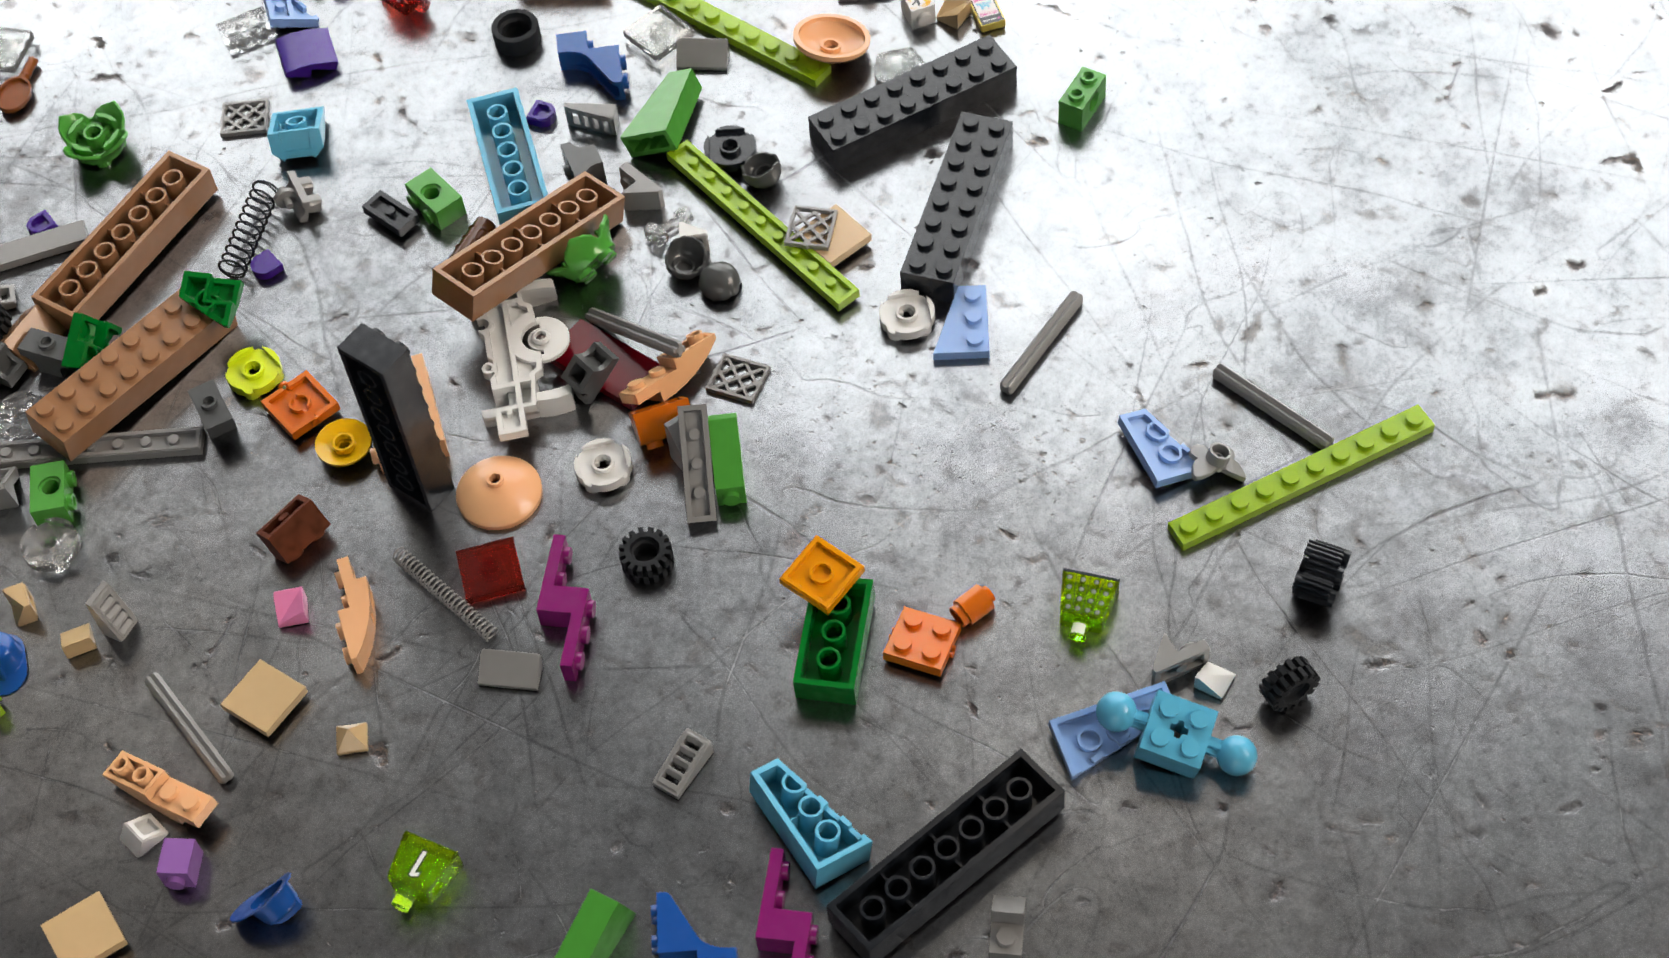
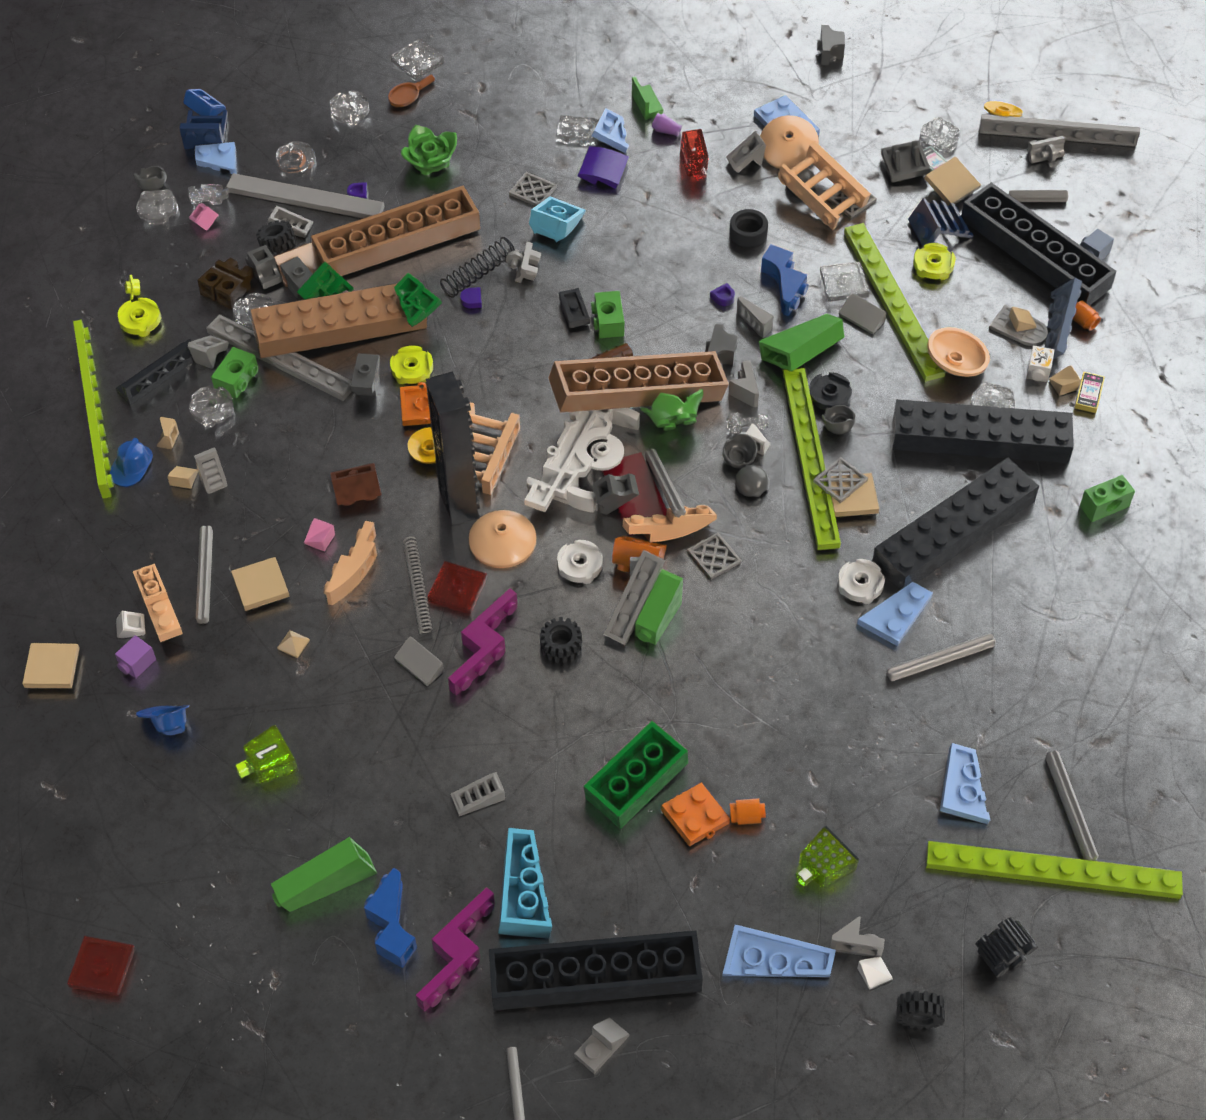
camera: 30 degrees right, 0 degrees up
medium azure brick [467,87,548,225] -> none
light orange tile [779,535,865,615] -> none
medium azure brick [1096,690,1258,779] -> none
light grey animal [1188,442,1246,482] -> none

